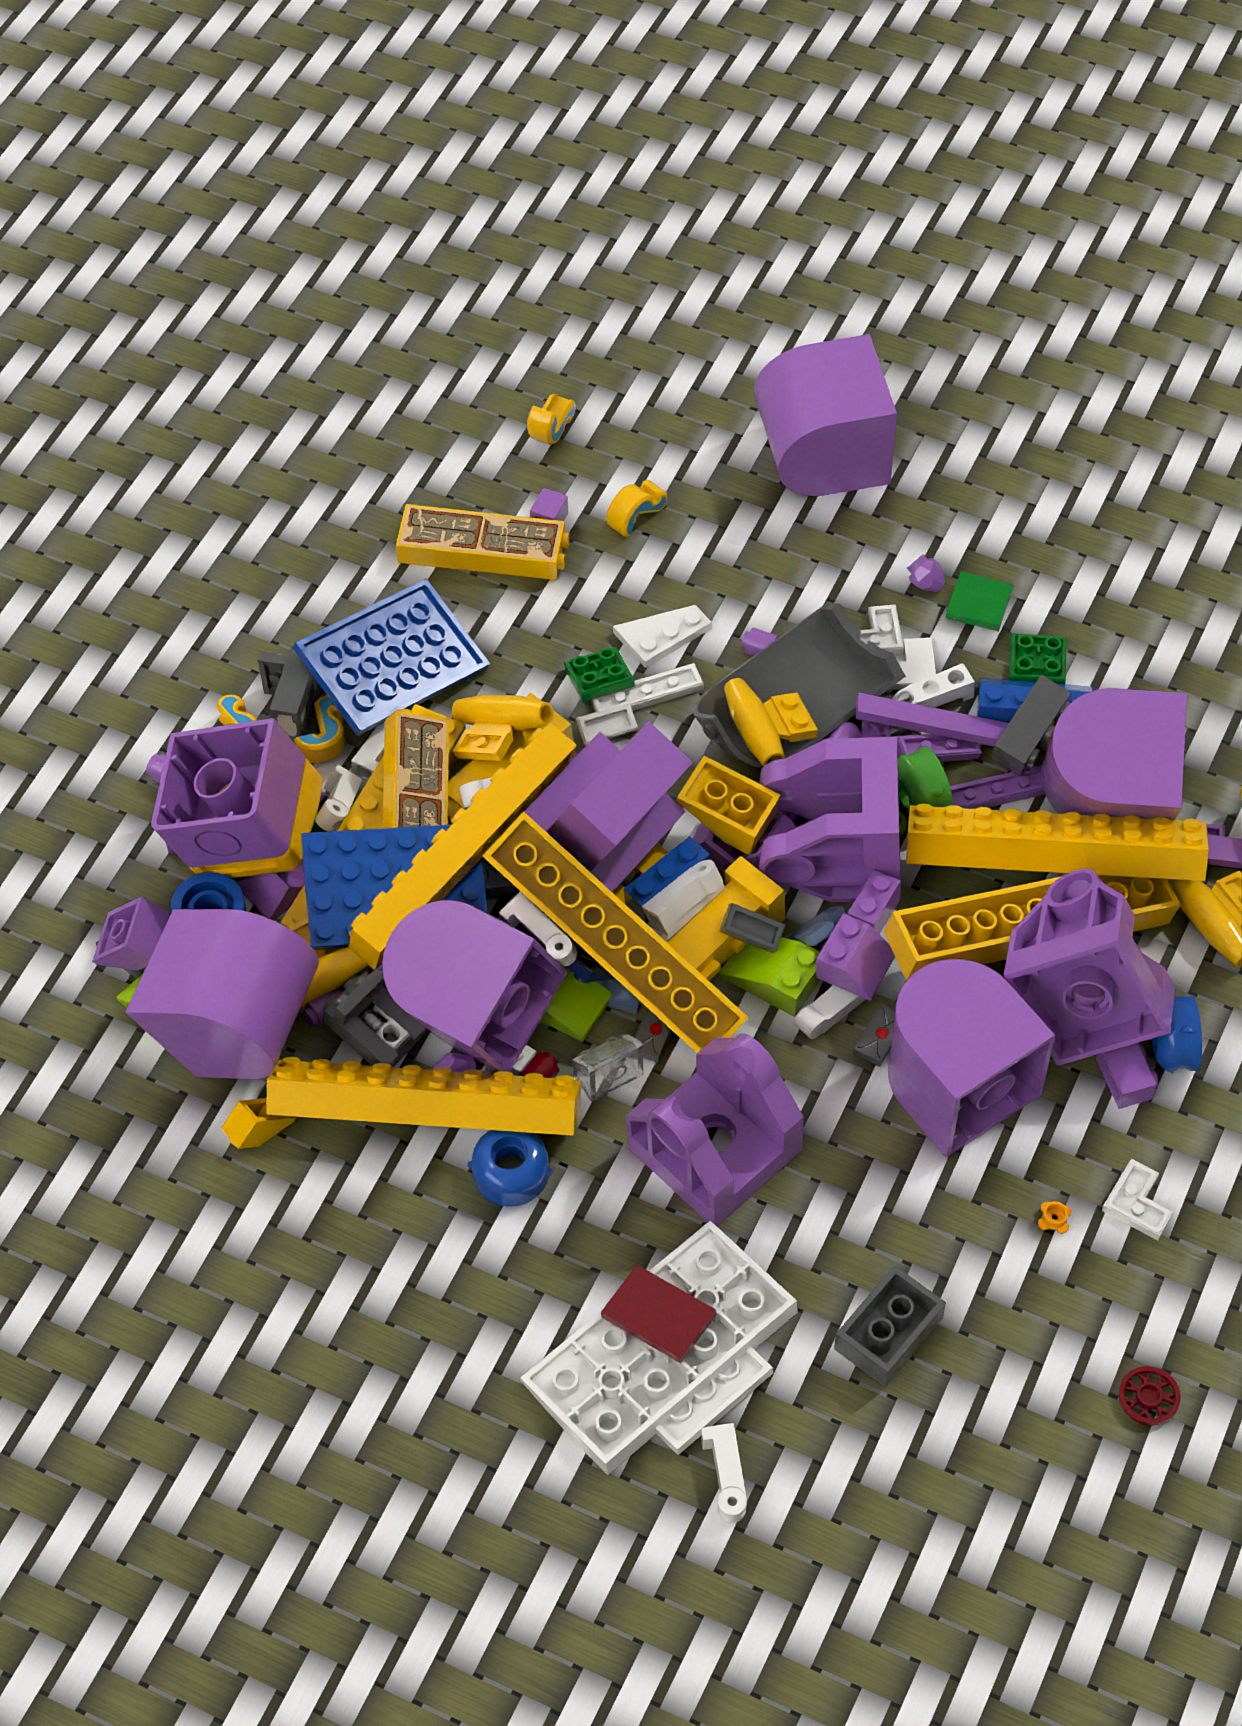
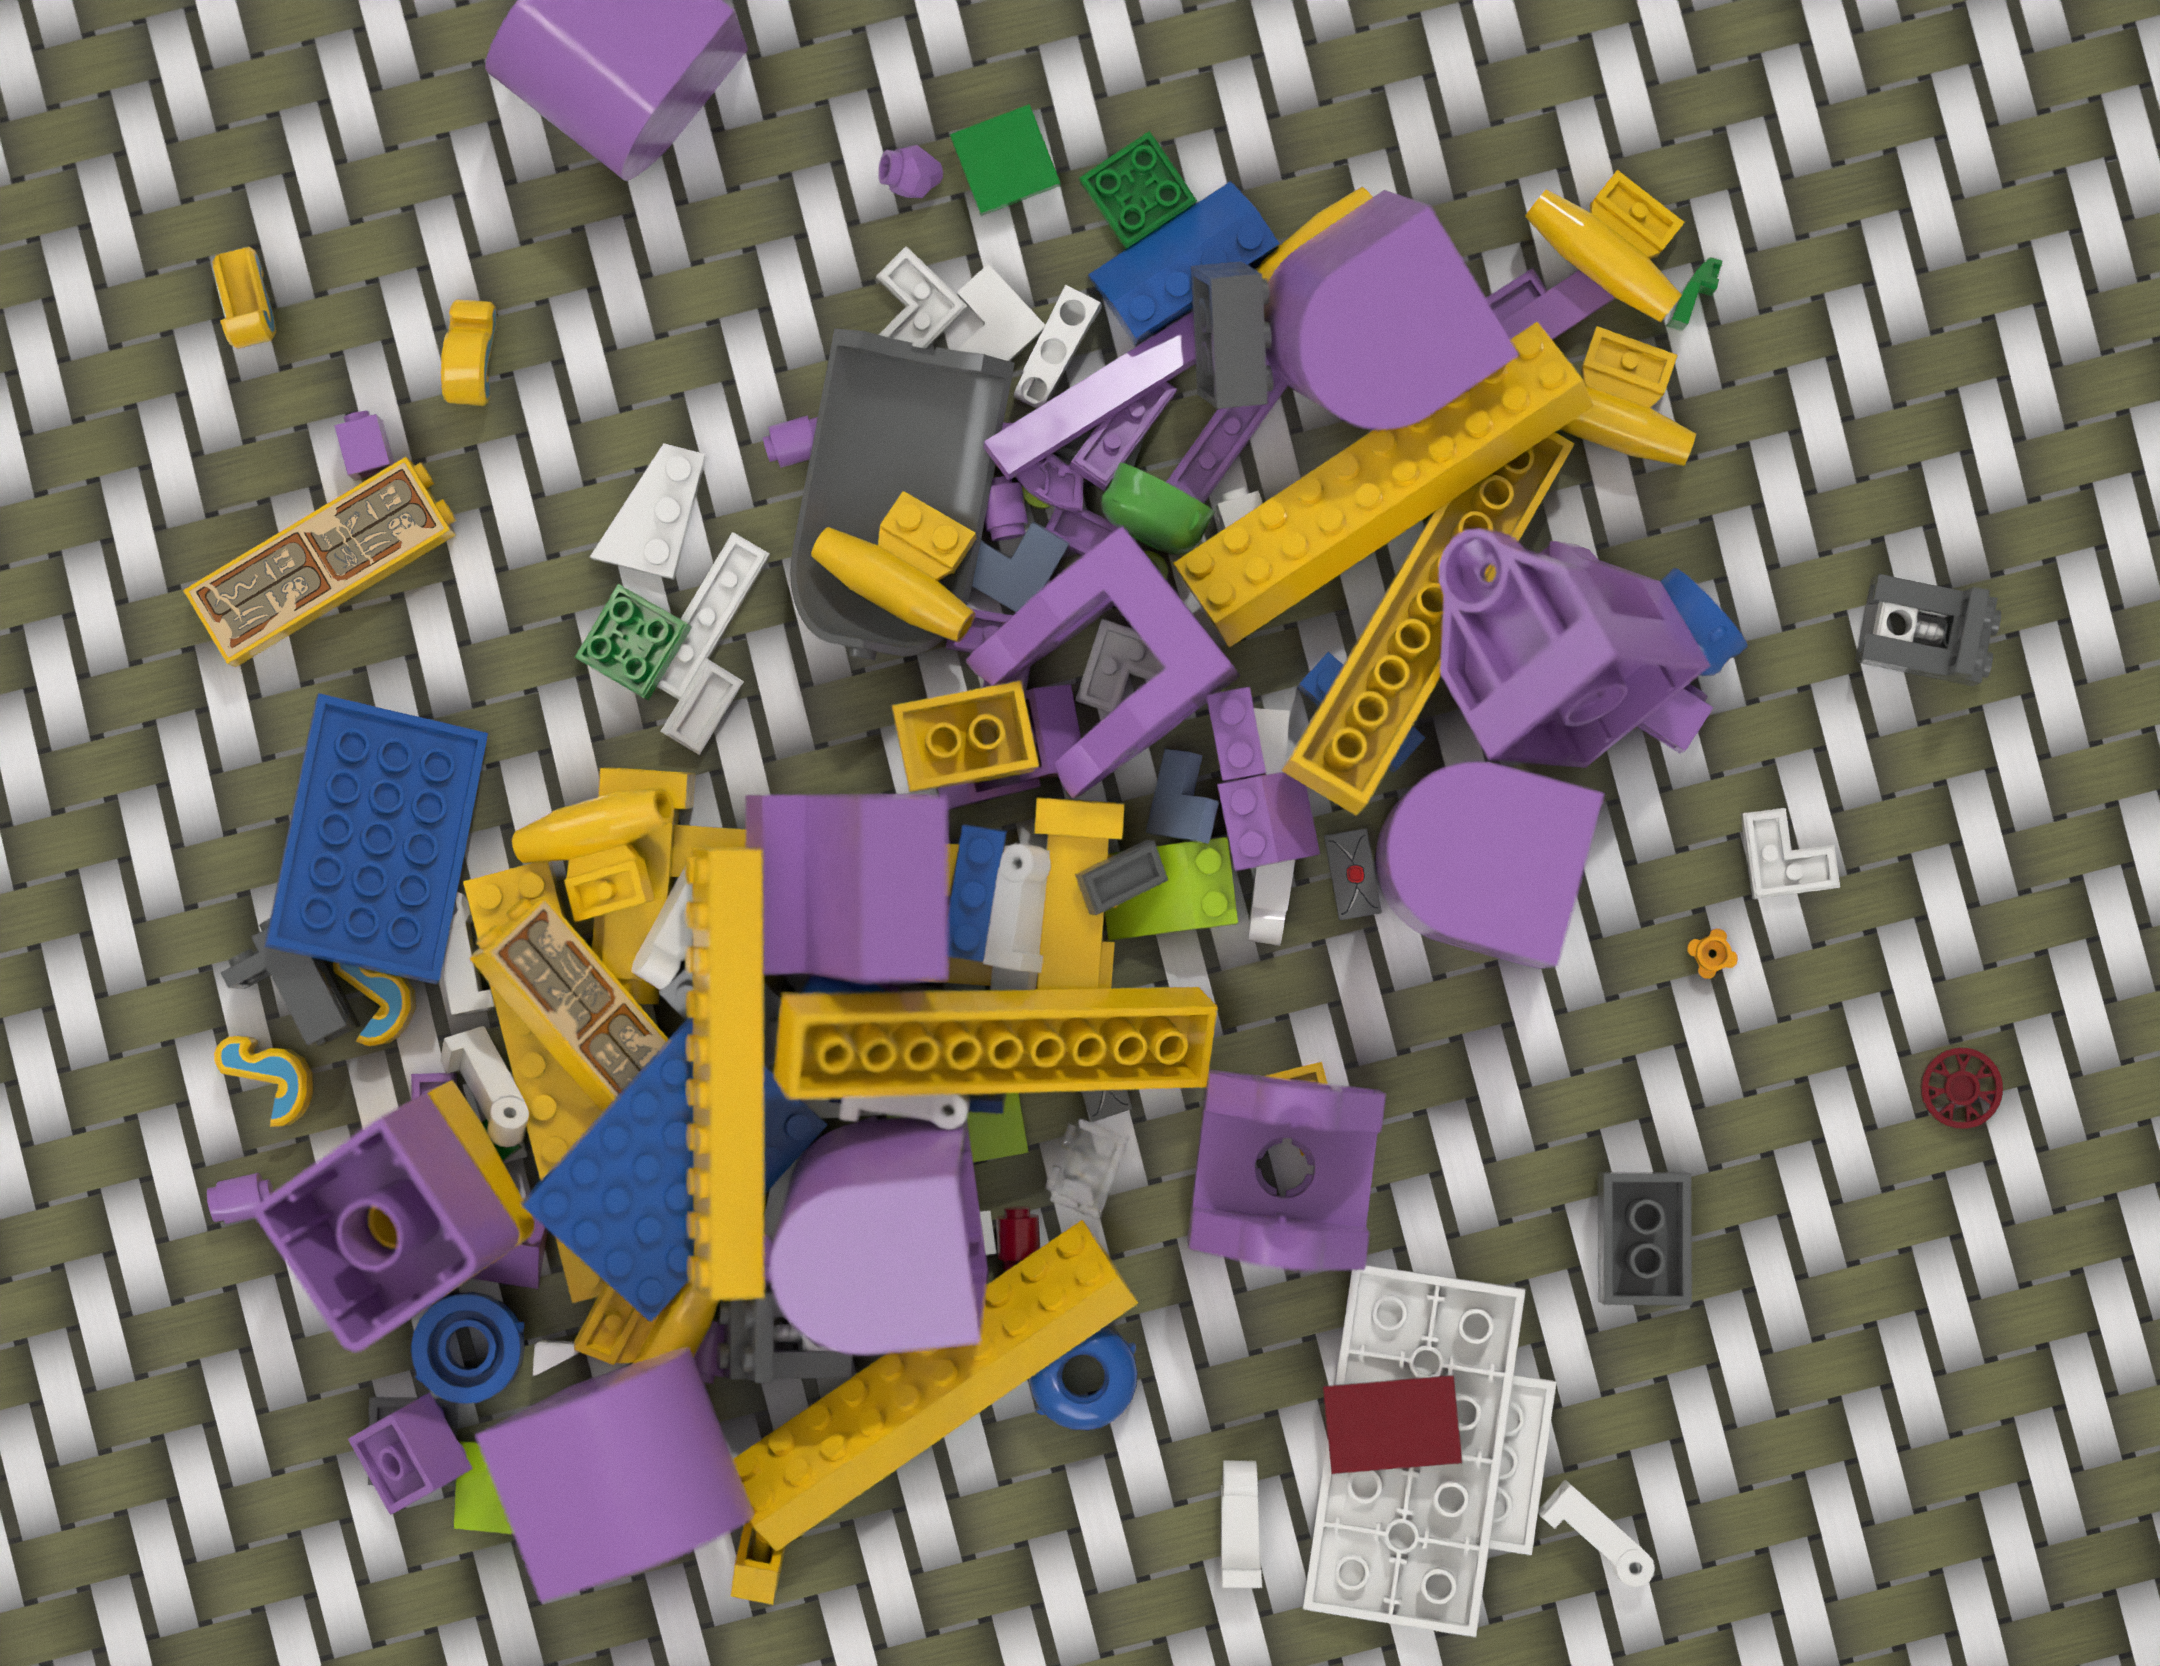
camera: 40 degrees left, 30 degrees up
none -> white leg [1221,1461,1262,1588]

